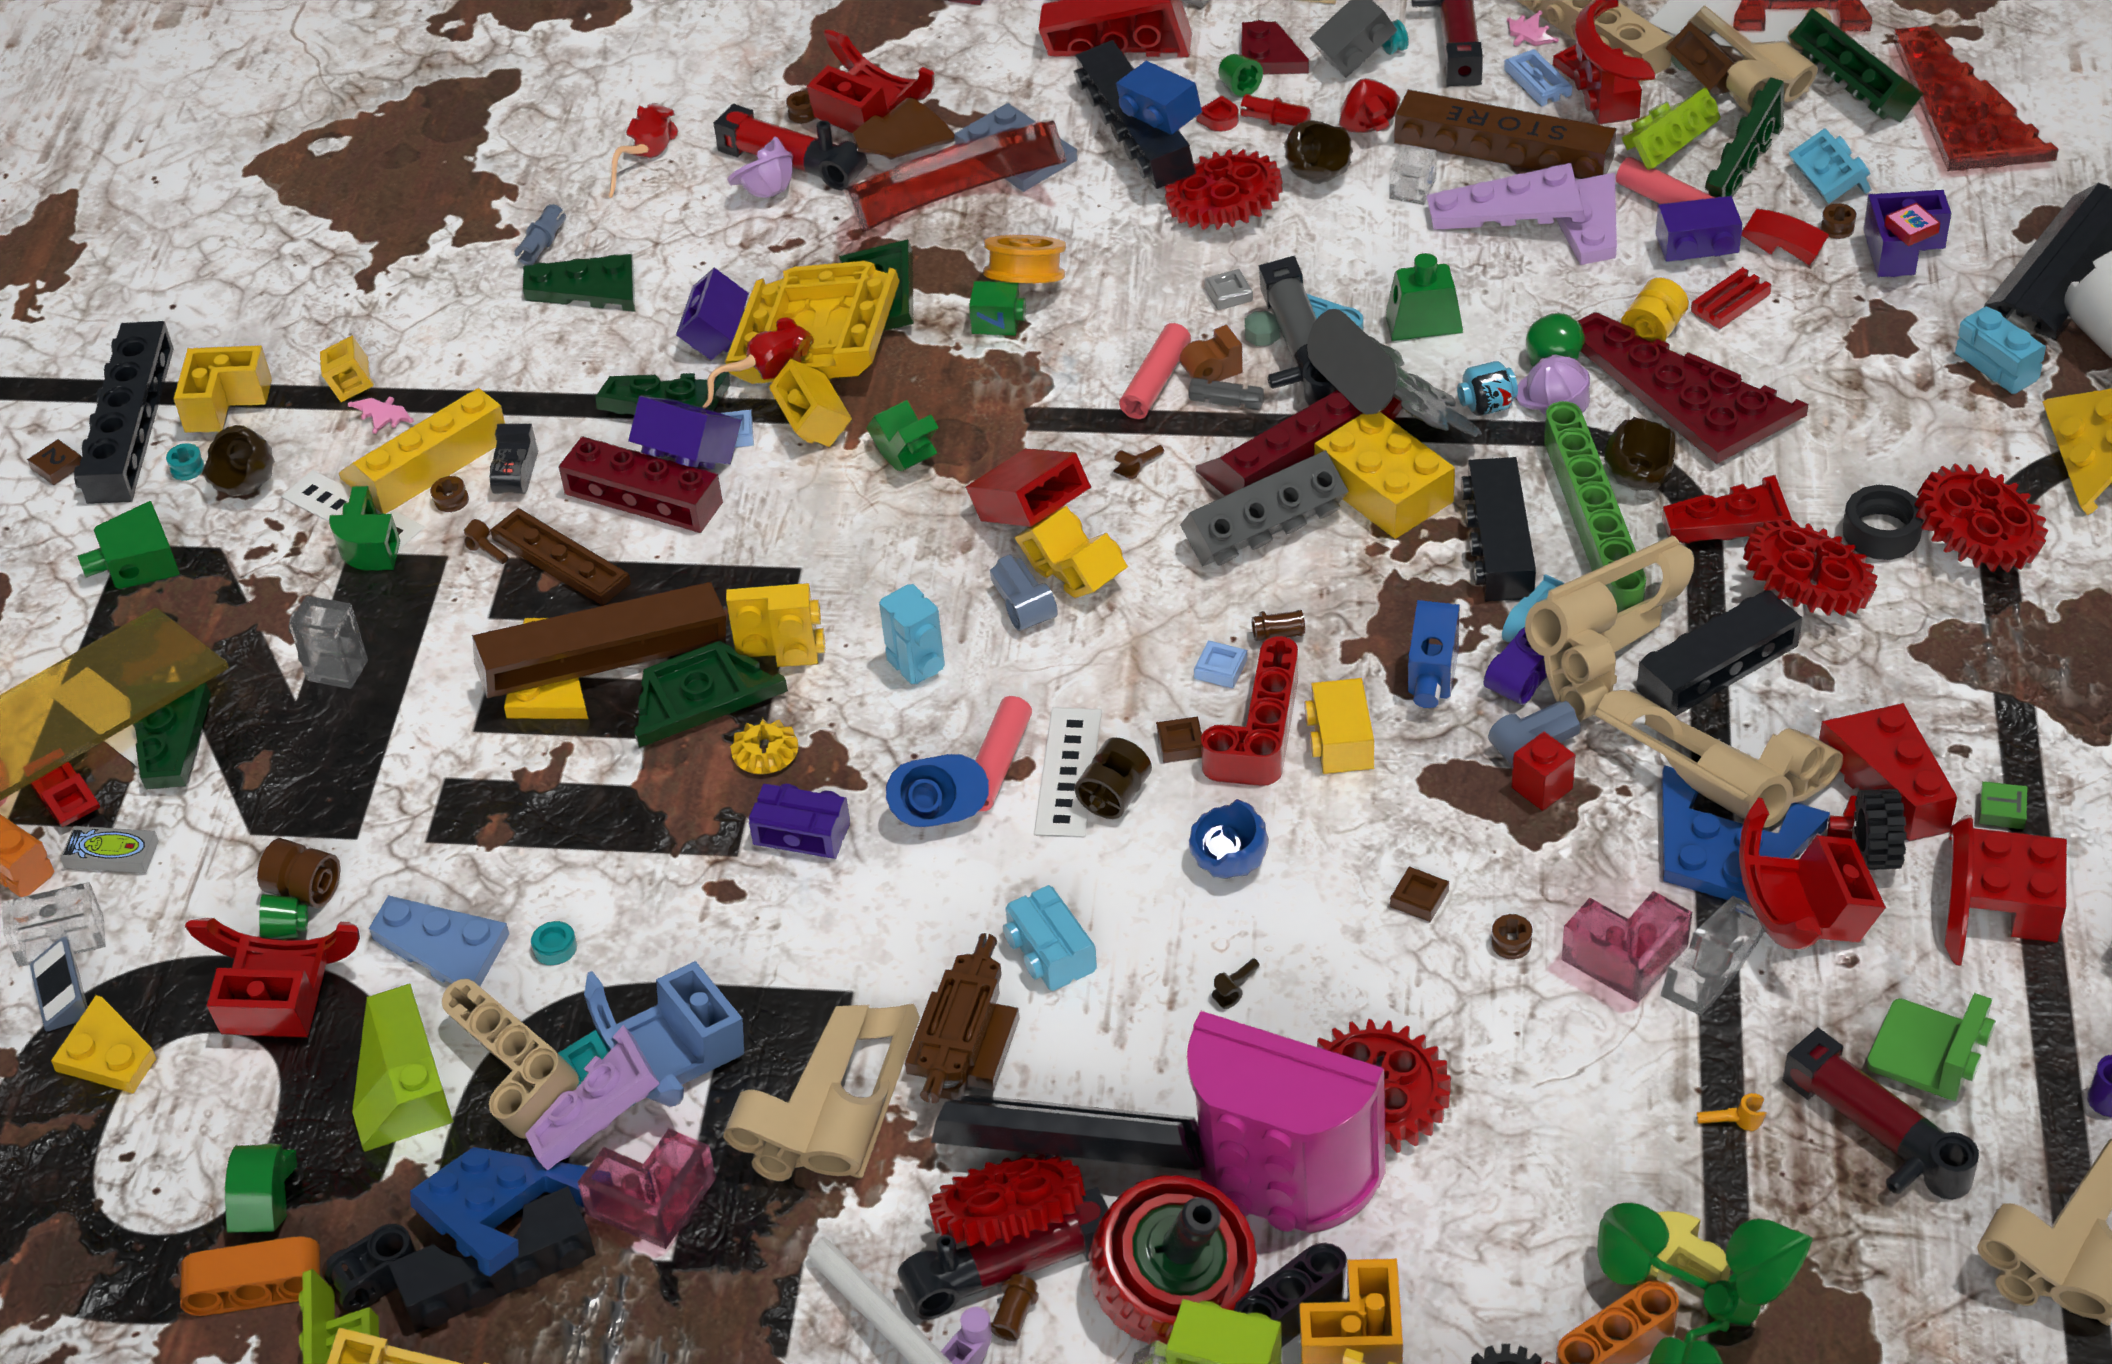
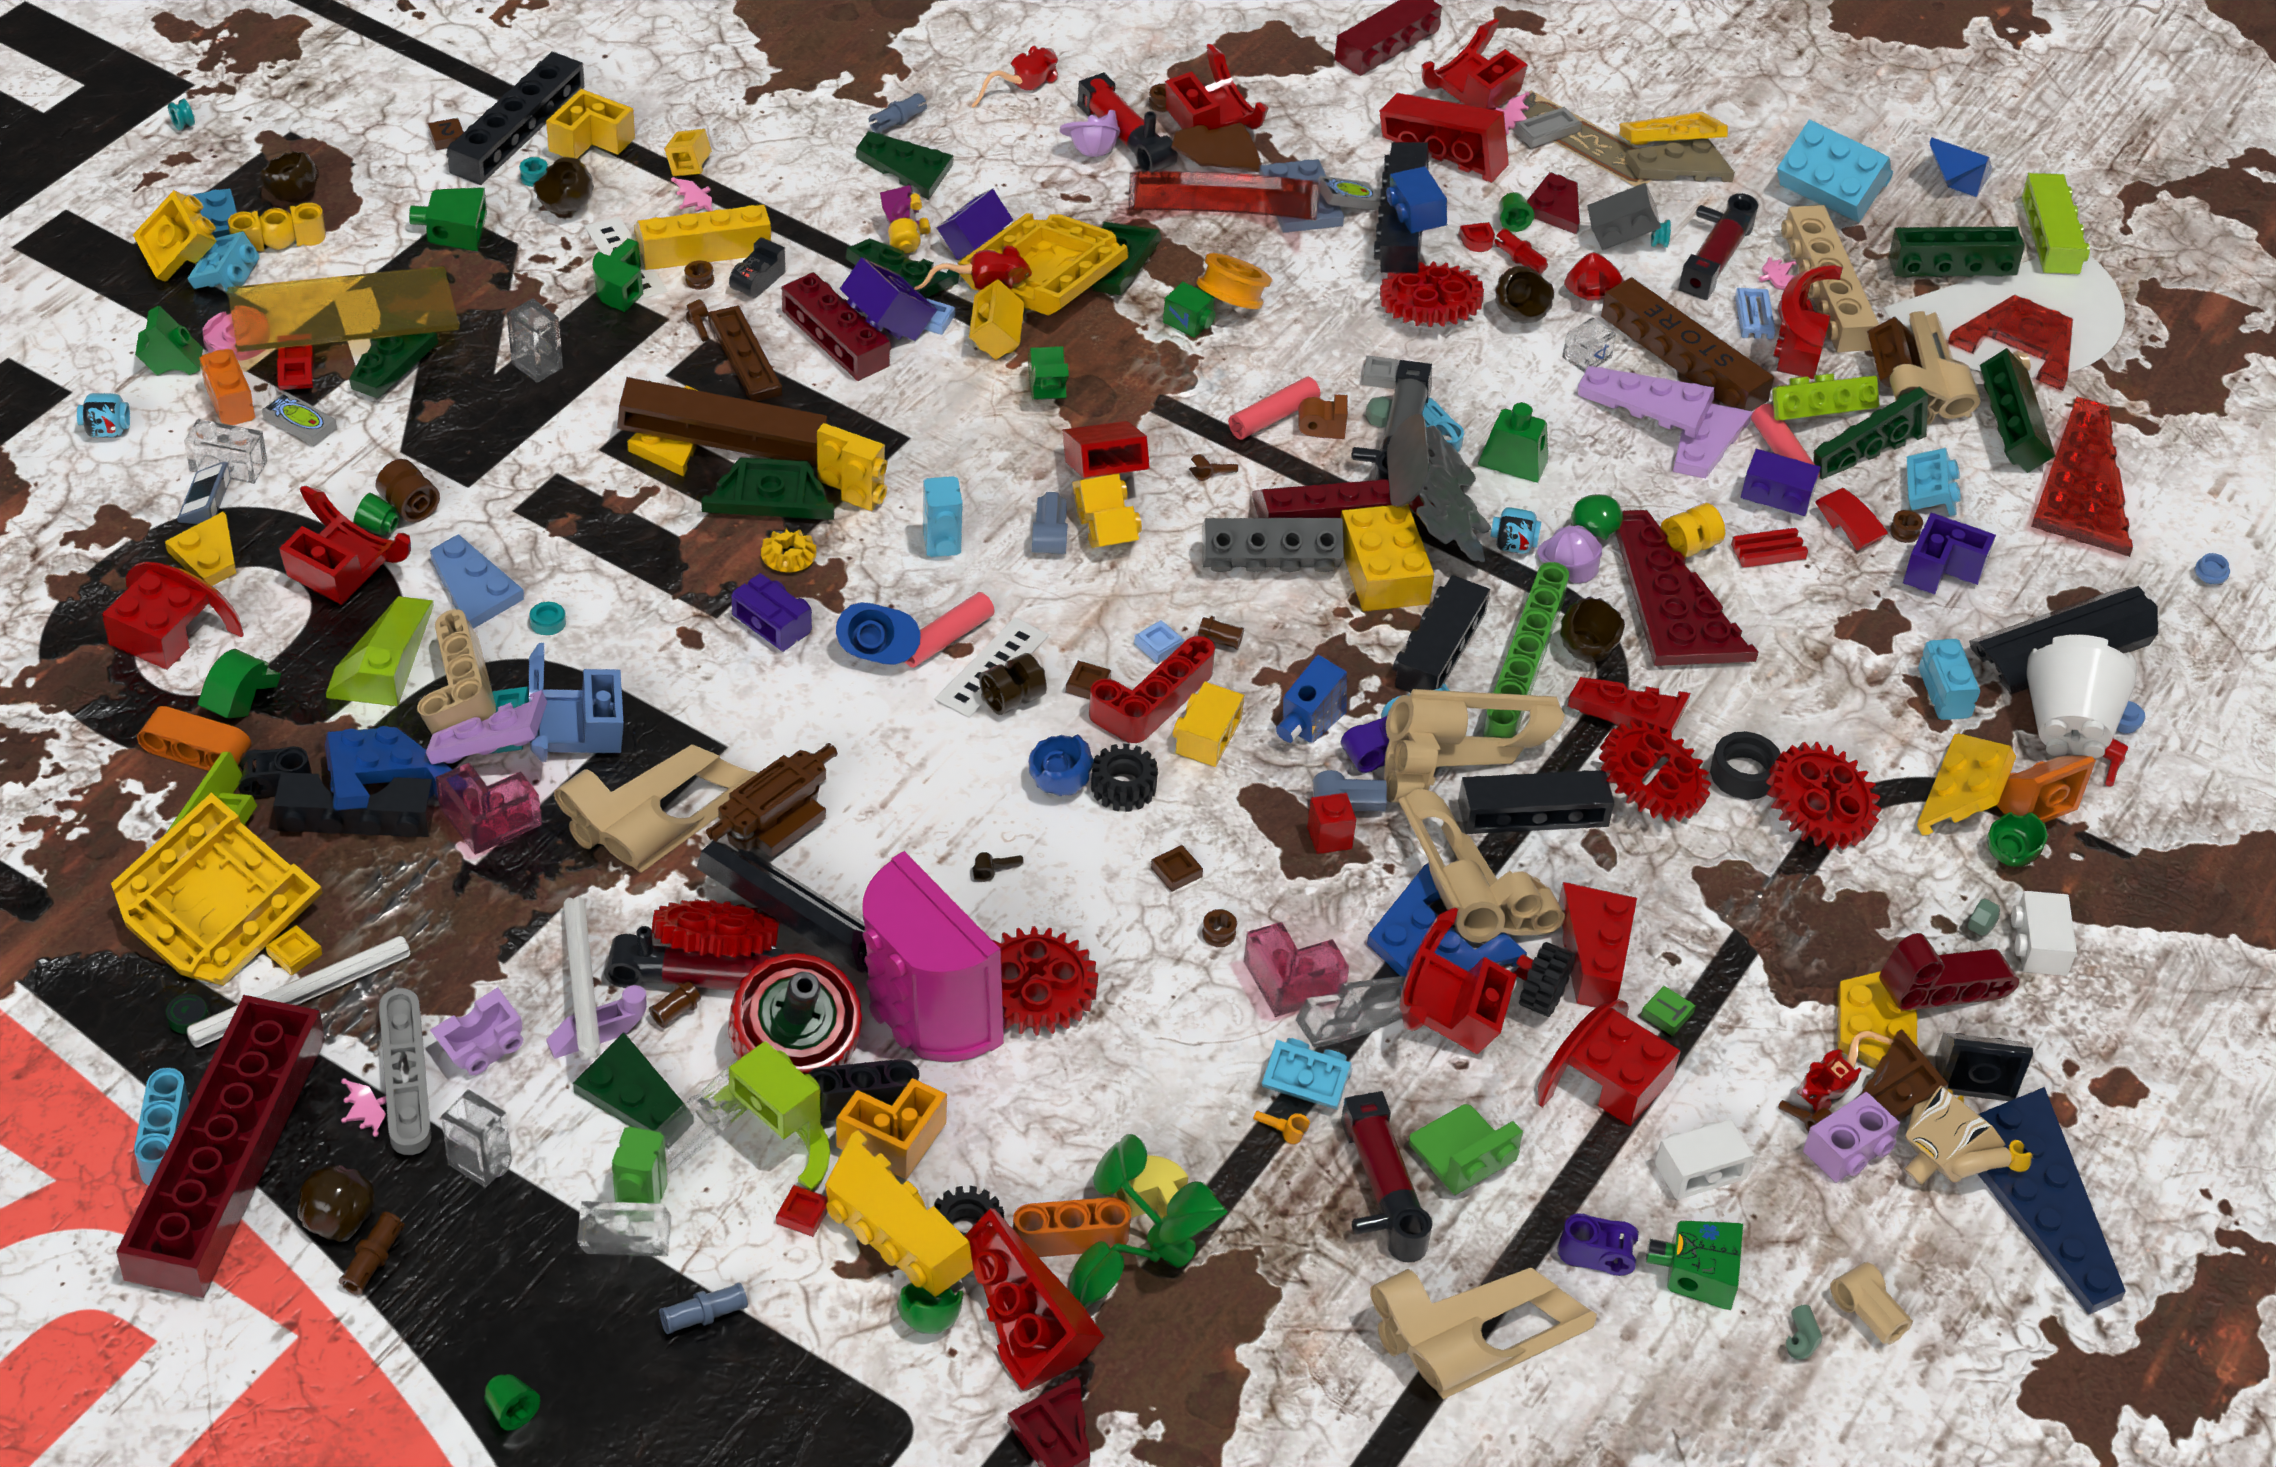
camera: 20 degrees right, 0 degrees up
medium azure brick [1003,885,1097,991] -> none
dark grey axle [1188,378,1264,410] -> none
tile [1884,203,1941,246] -> none
none -> red piece [102,562,244,670]
none -> piece [880,185,931,254]
none -> black tyre [1091,743,1158,812]
none -> medium azure bracket [1262,1038,1353,1110]
none -> light grey tile [1315,176,1380,210]

